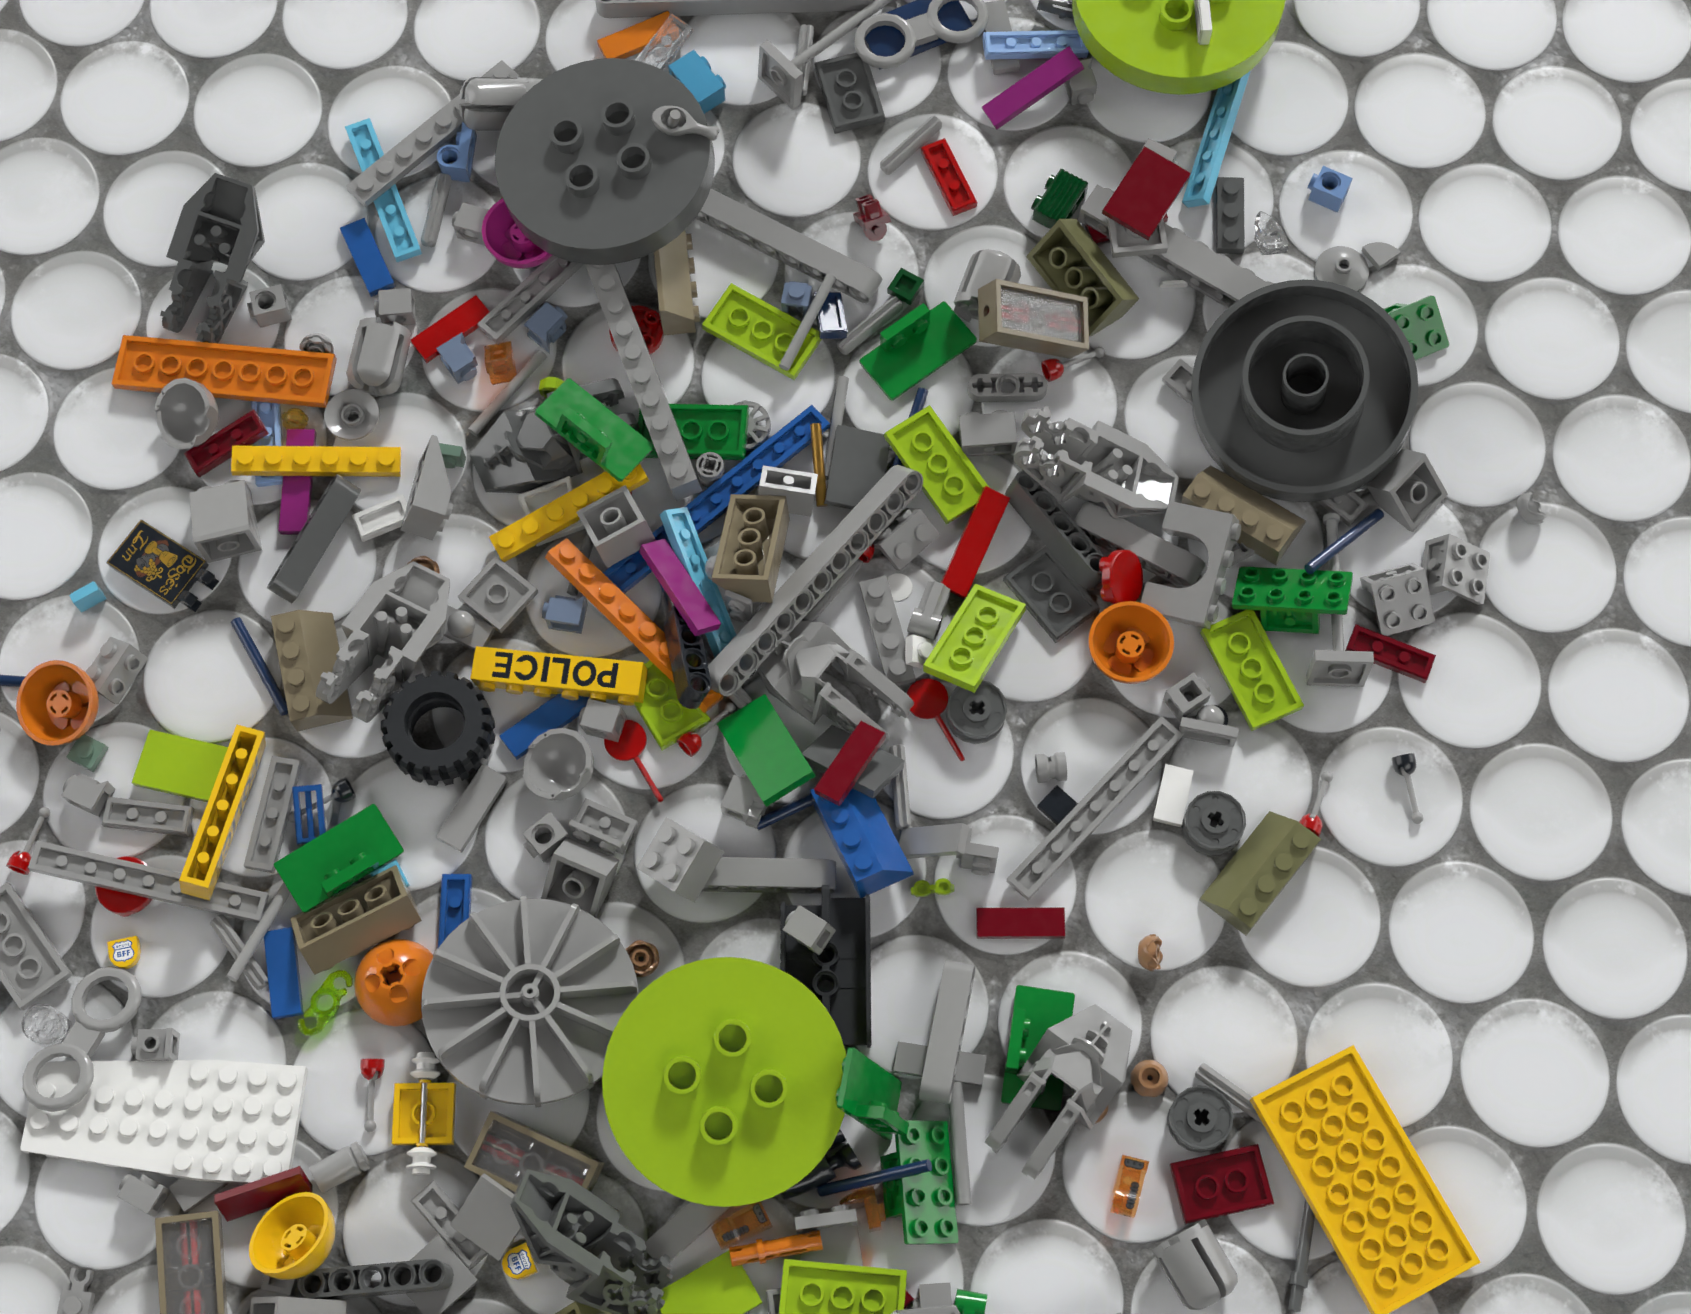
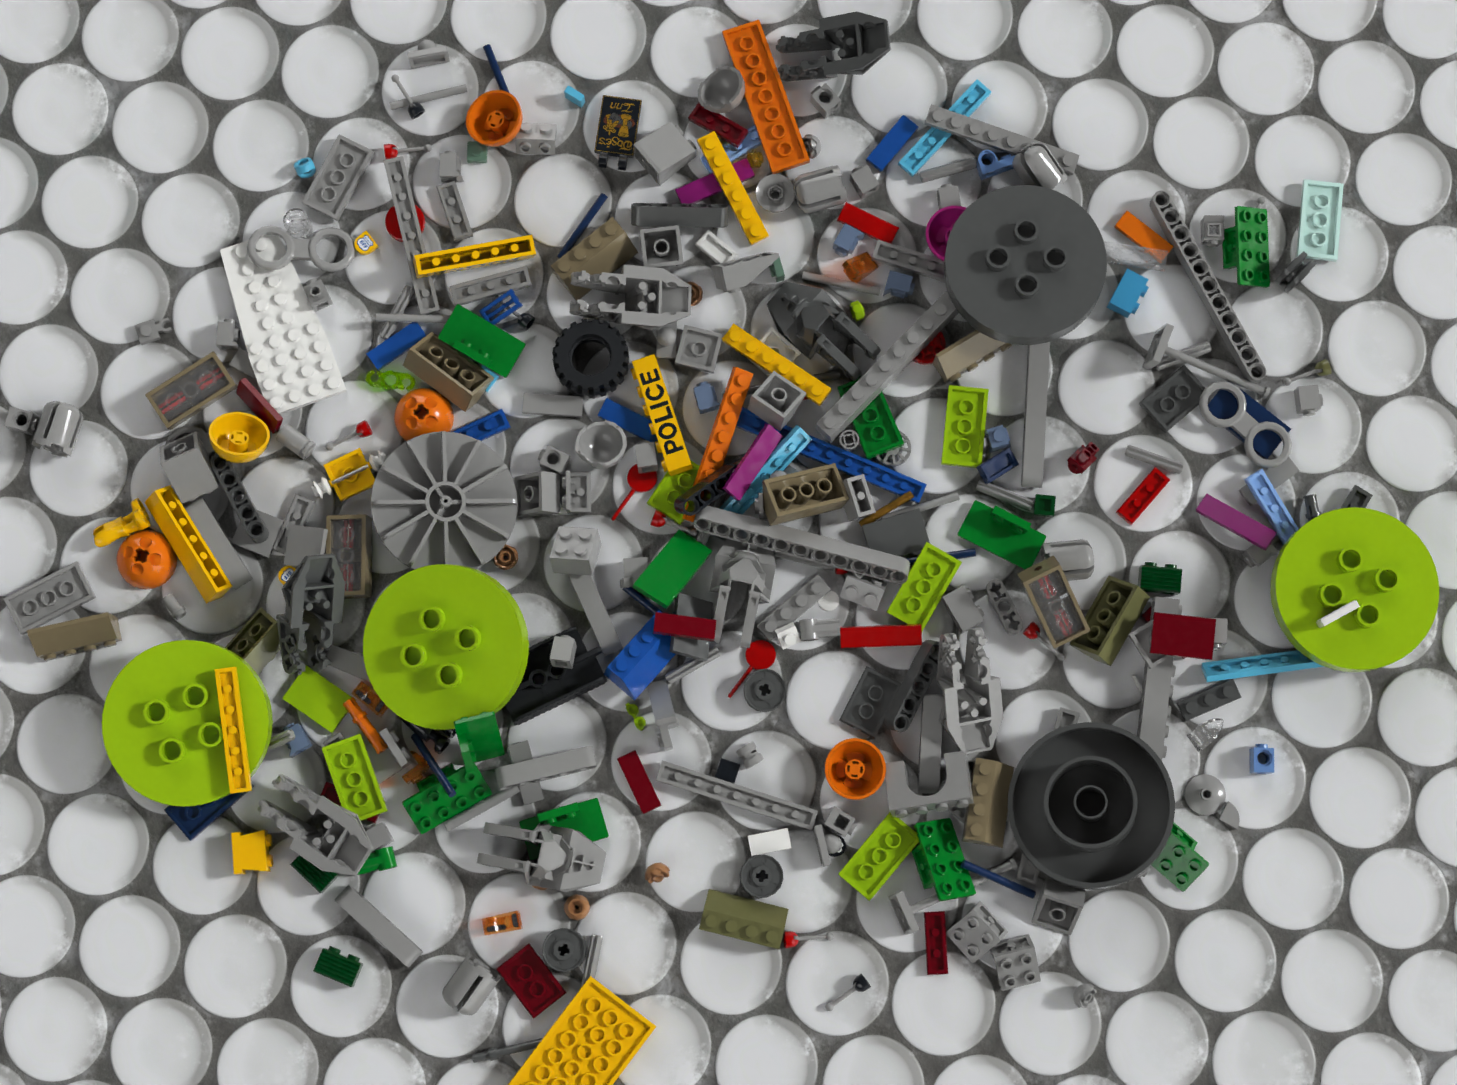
camera: 60 degrees right, 10 degrees up
lime tile [131,729,228,802] -> none
green bracket [535,378,654,482] -> none
light grey piece [652,106,719,141] -> none
light grey bar [779,273,837,371] -> none
lime plate [923,584,1026,693] -> none
red tile [1099,550,1143,605] -> none
none -> light grey slope [640,225,684,268]

